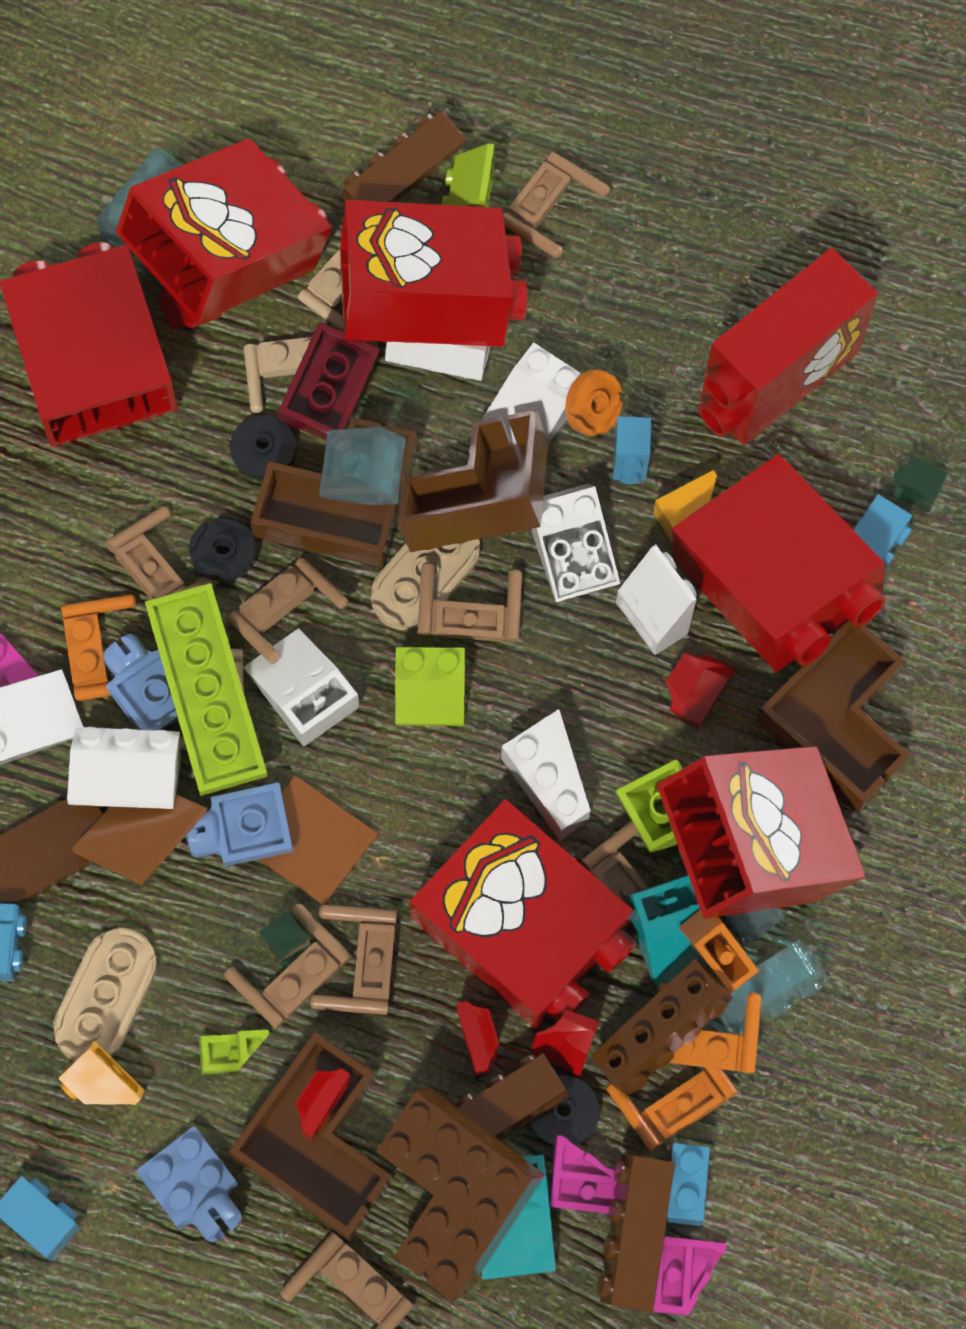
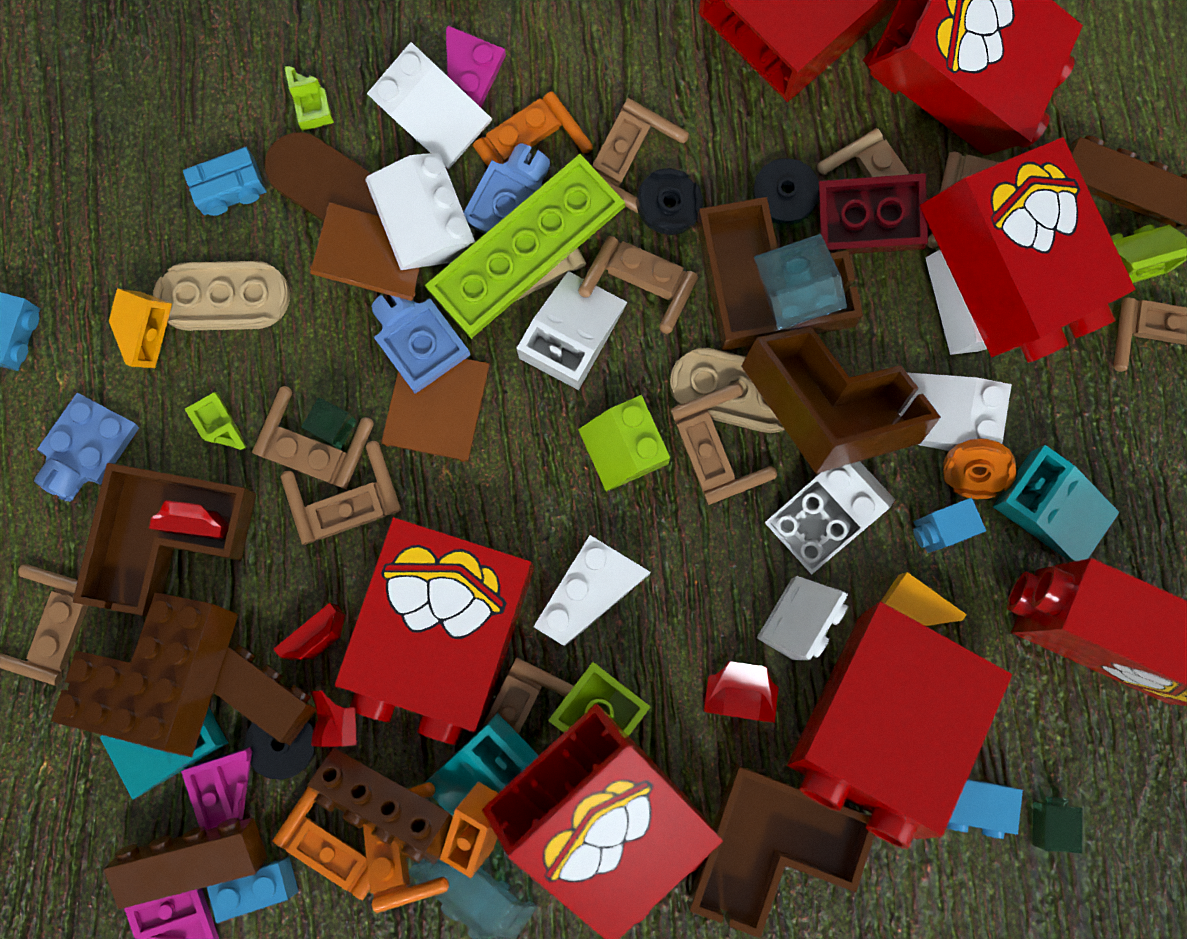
camera: 70 degrees right, 10 degrees up
none -> teal slope [992,445,1119,562]

